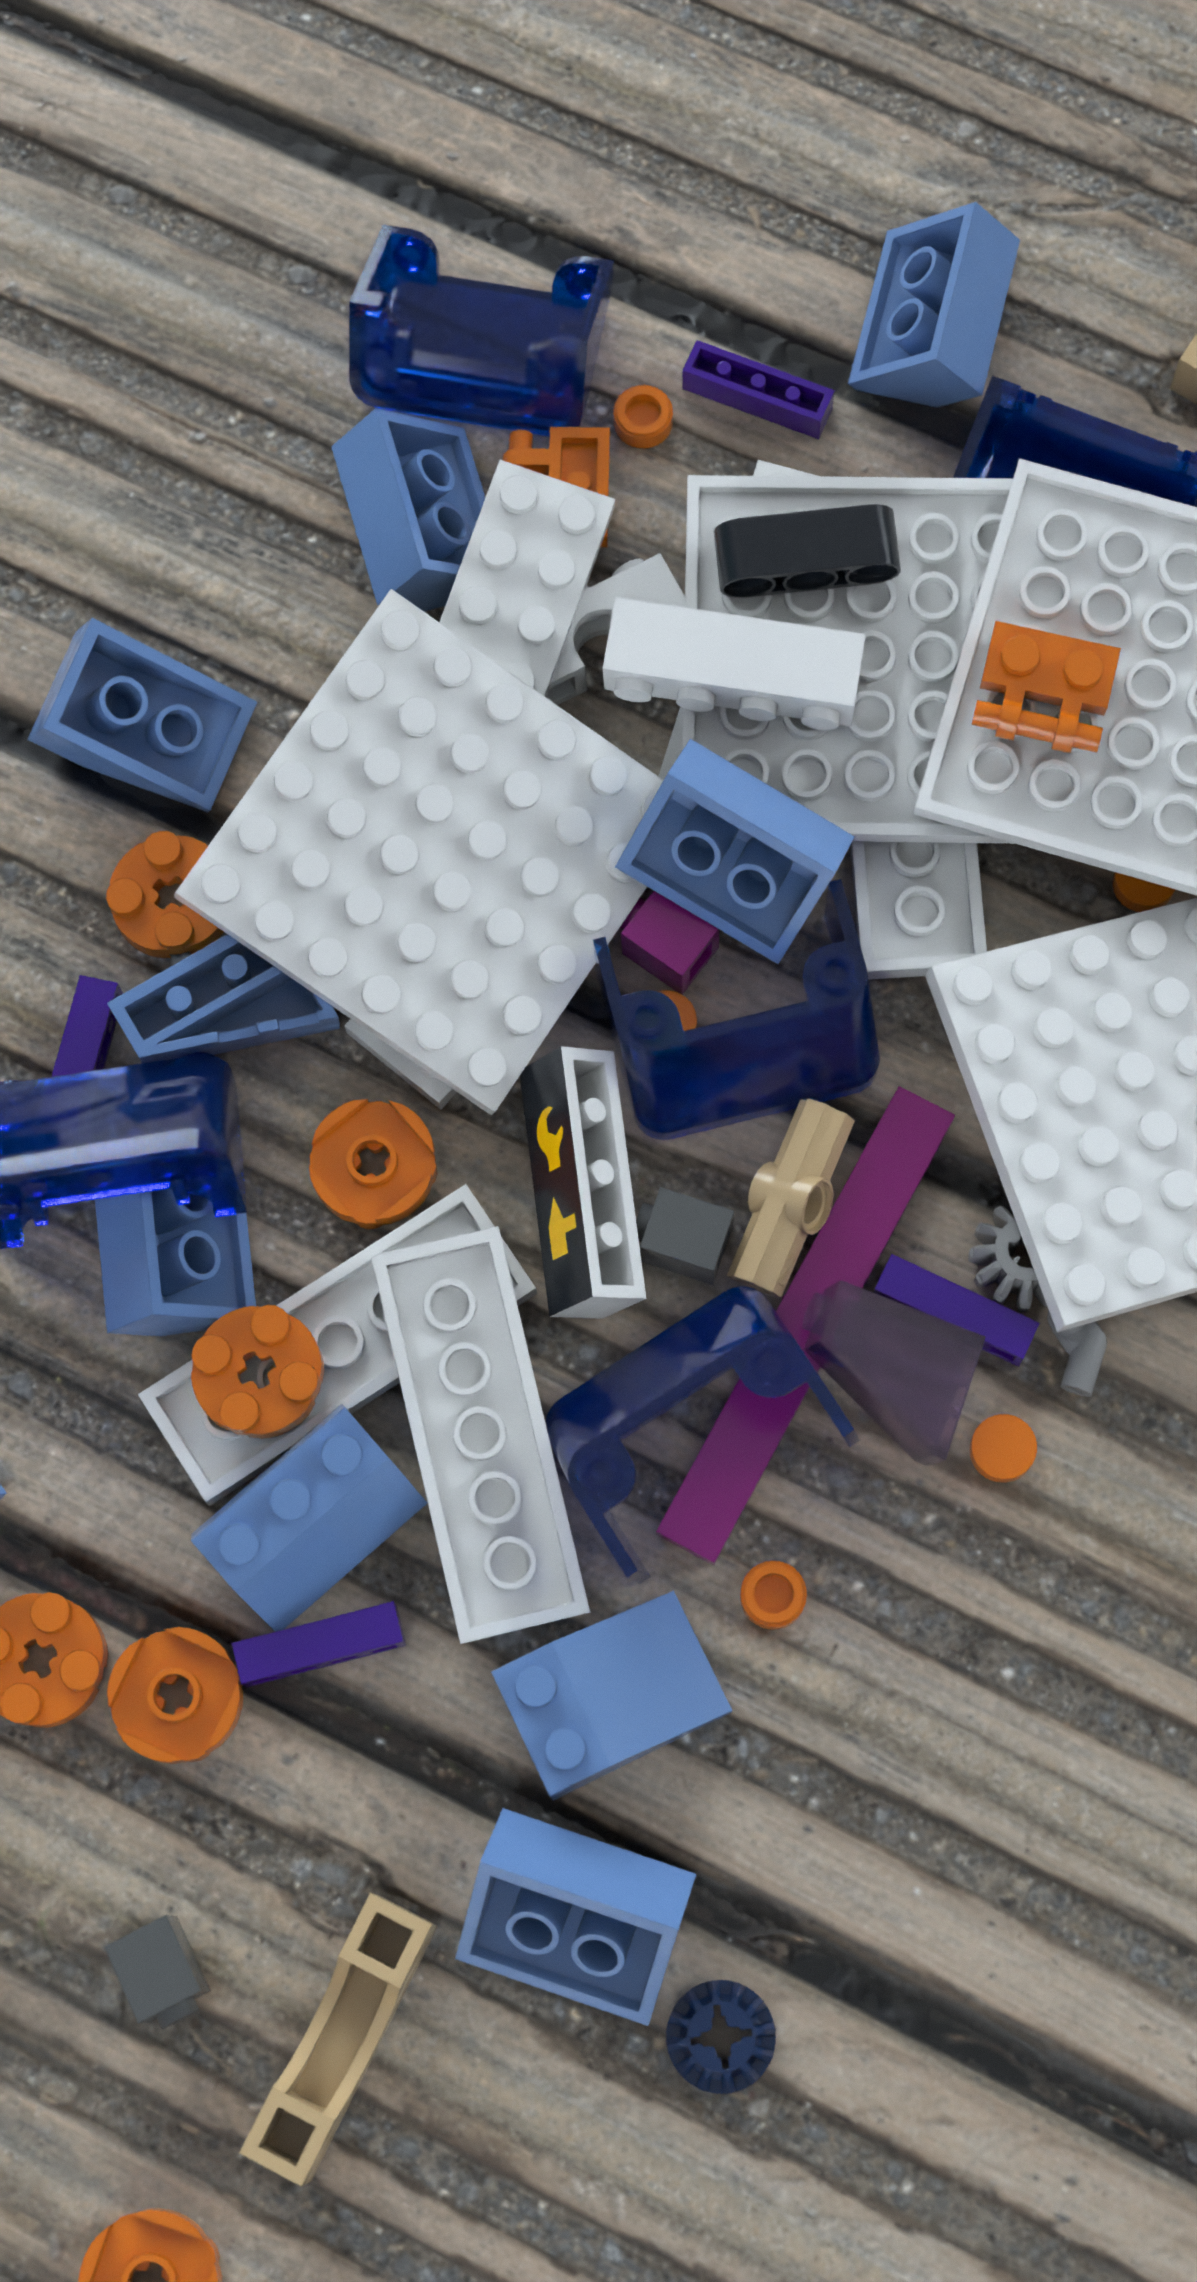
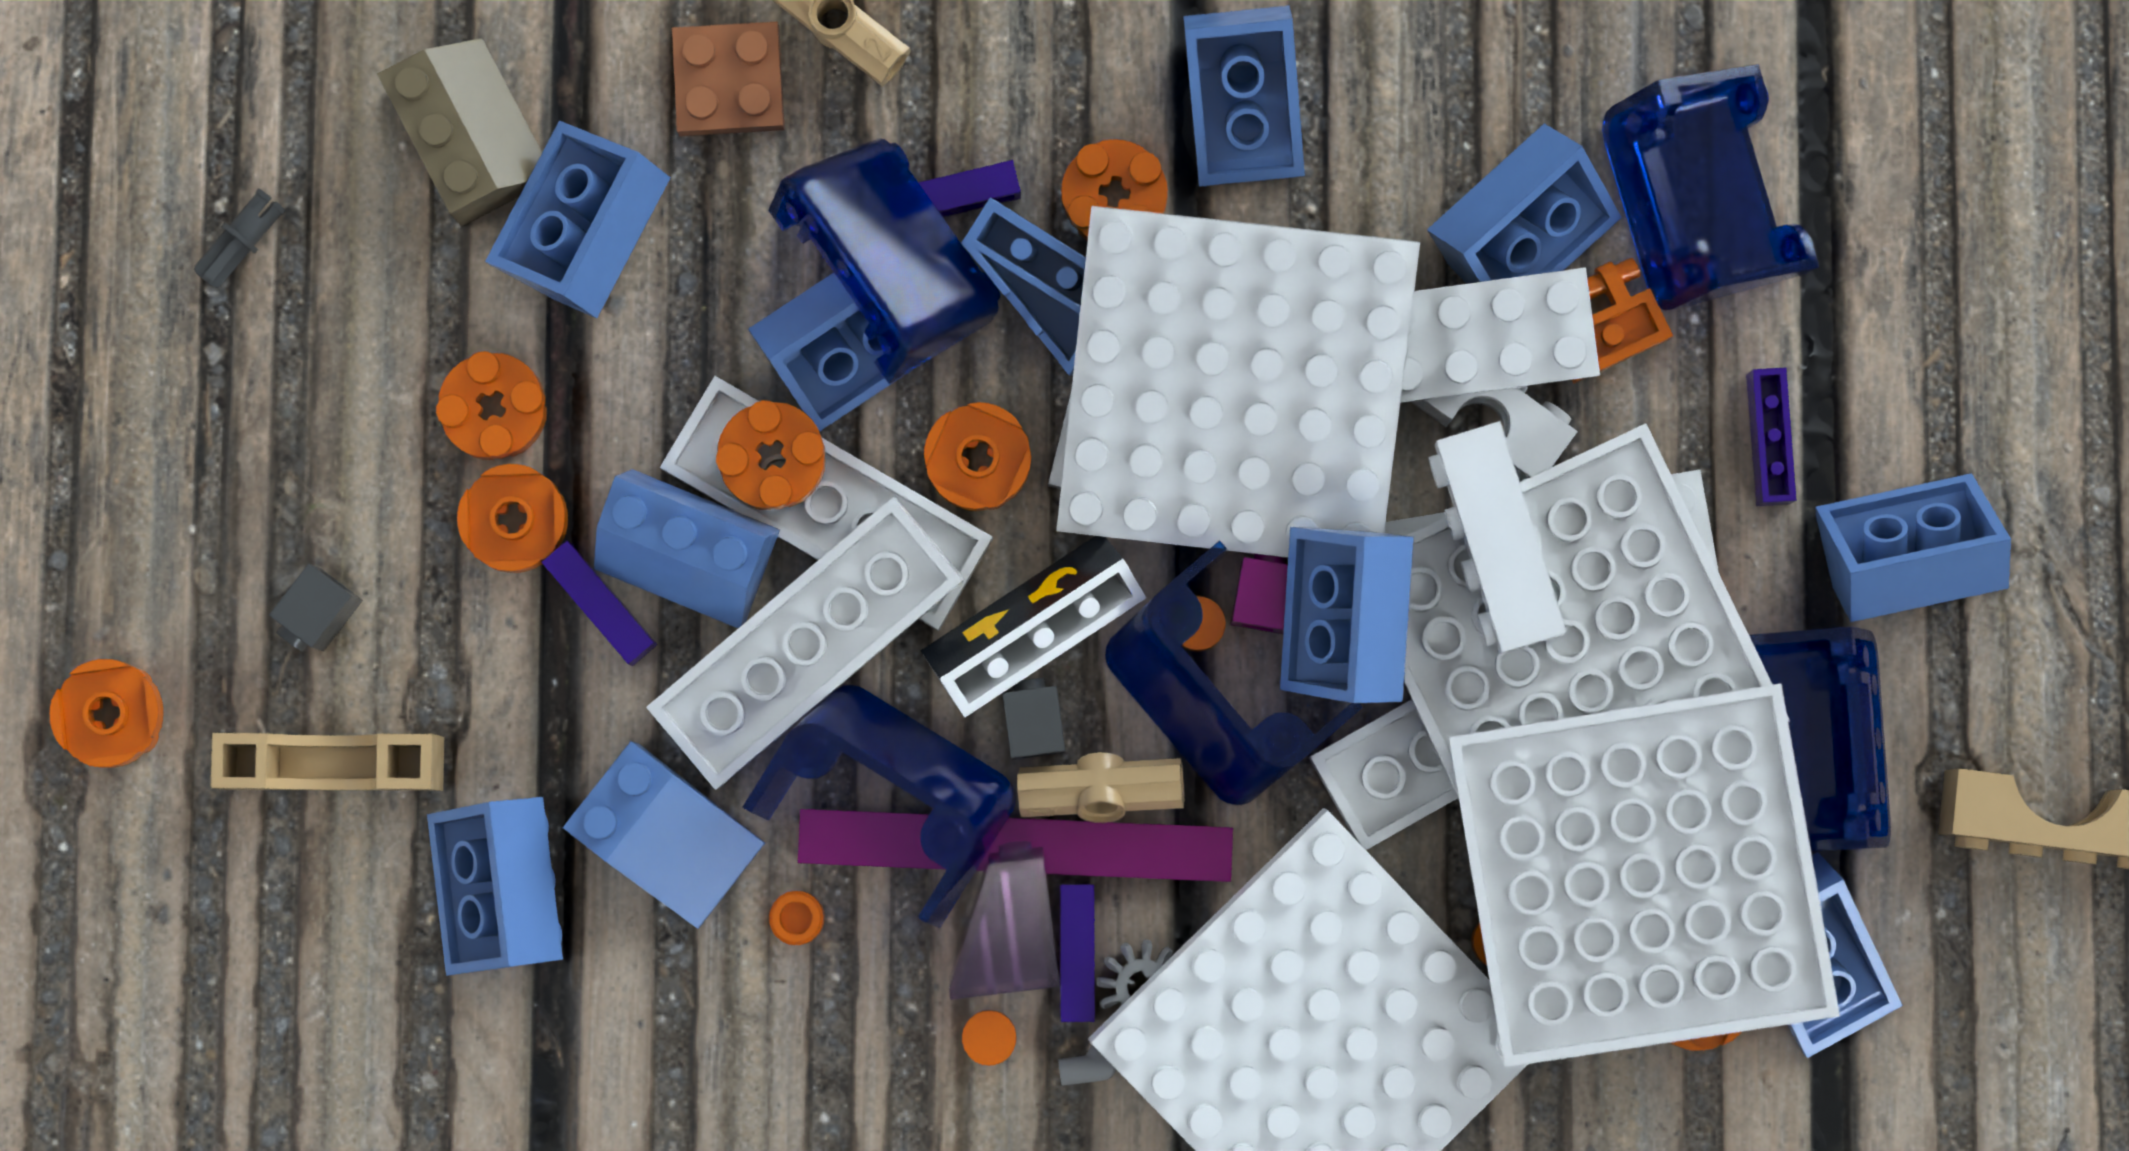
camera: 60 degrees right, 10 degrees up
orange tile [613,385,673,449] -> none
dark blue gear [666,1980,776,2094] -> none
black beam [714,504,901,598] -> none
orange plate [971,621,1121,753] -> none

